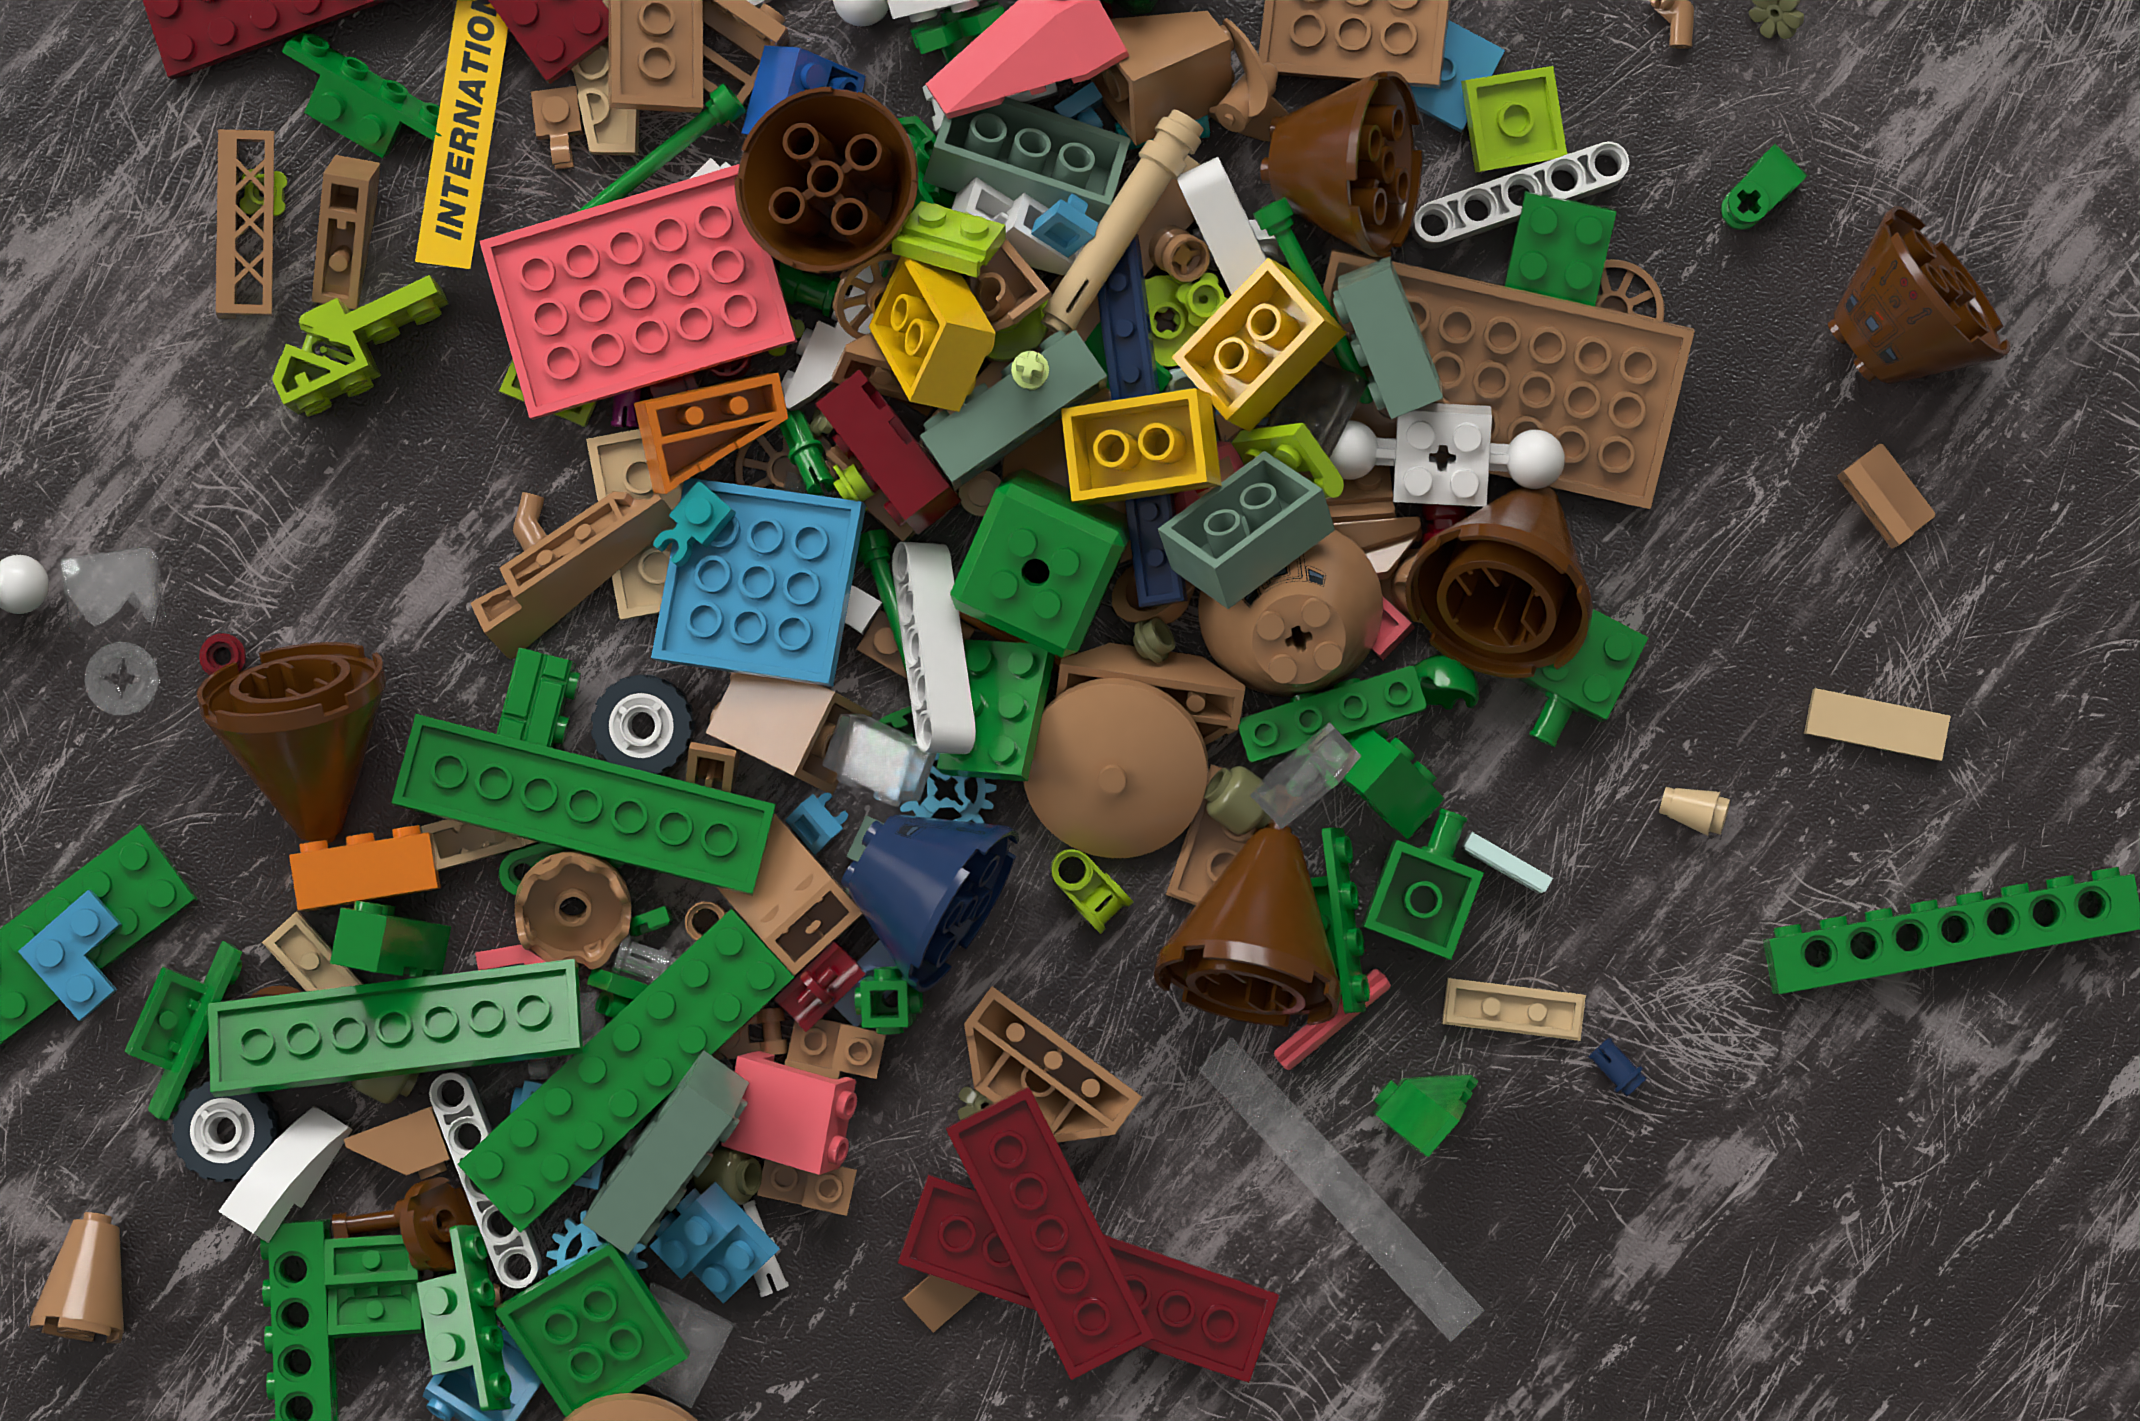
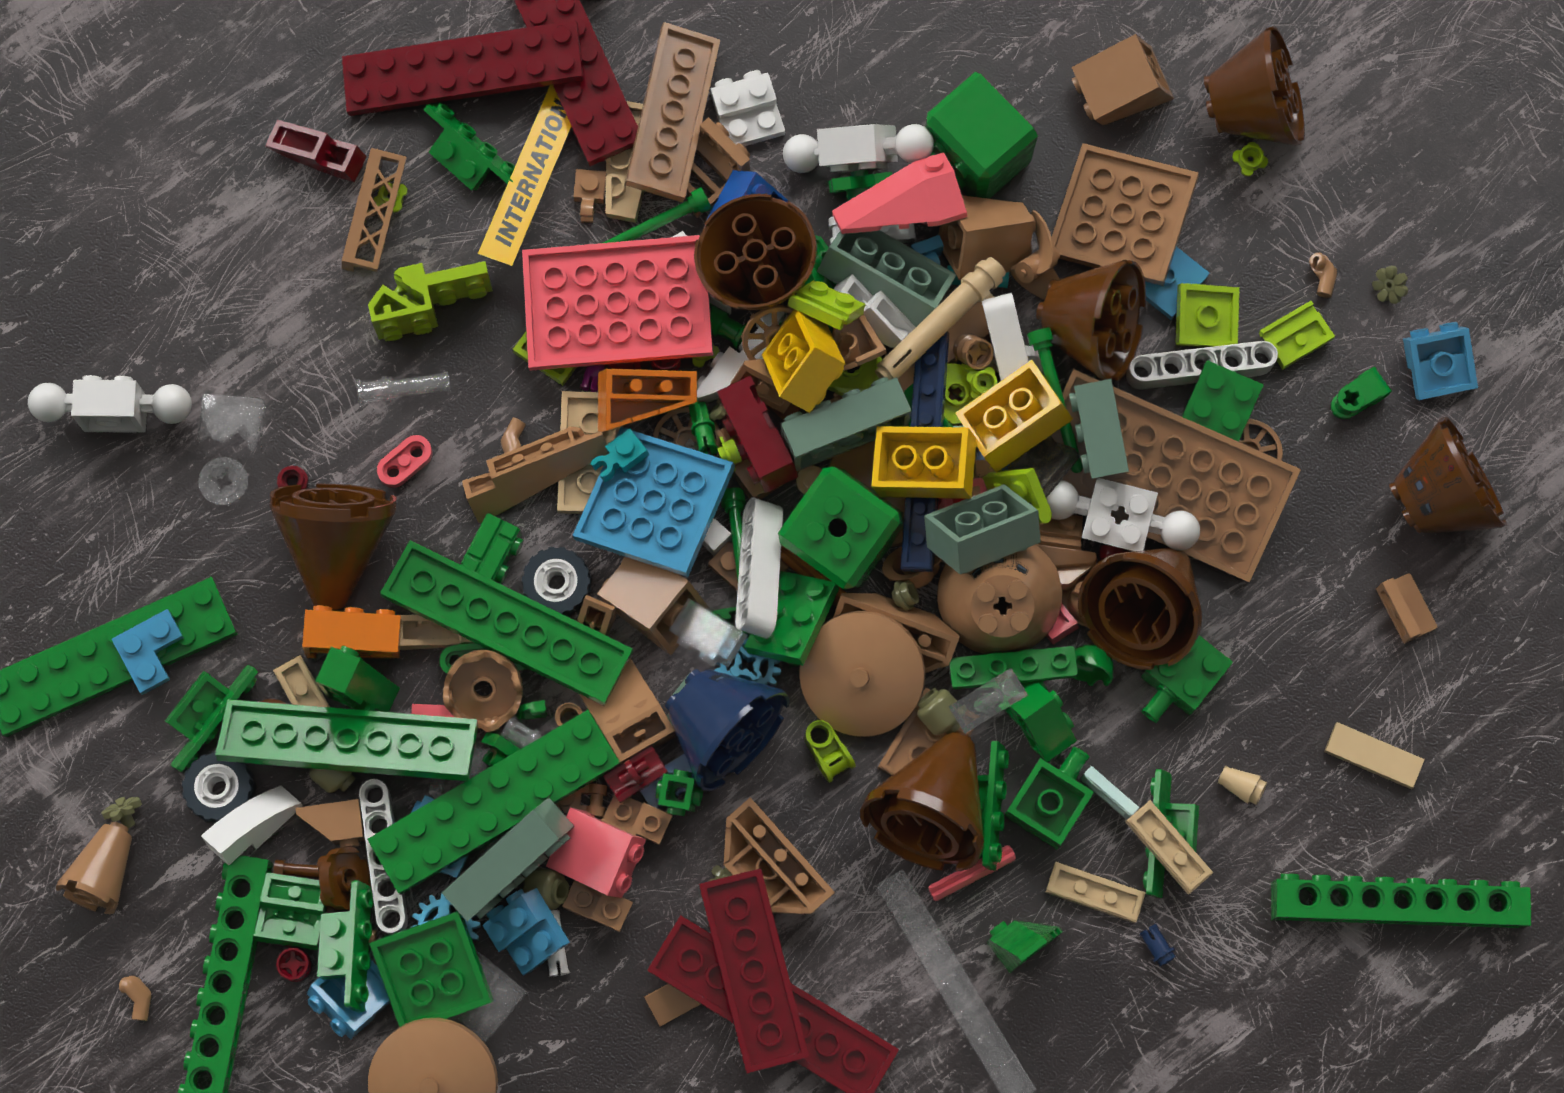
camera: 10 degrees right, 10 degrees down
medium nougat slope [312,155,381,309] -> none
dark azure tile [785,793,848,855] -> none
yellowish green axle [1011,351,1049,391] -> none
dark azure tile [1031,193,1098,258] -> none
none -> olive plant [101,796,142,828]
none -> dark red slope [265,119,367,183]
none -> dark red wheel [276,948,313,982]
none -> clear pin [356,372,451,406]
none -> coral plate [377,435,432,488]
none -> tan tile [1125,800,1213,894]
none -> green bracket [1143,769,1199,898]
none -> lime plate [1258,301,1335,370]
none -> dark azure plate [1403,322,1478,400]

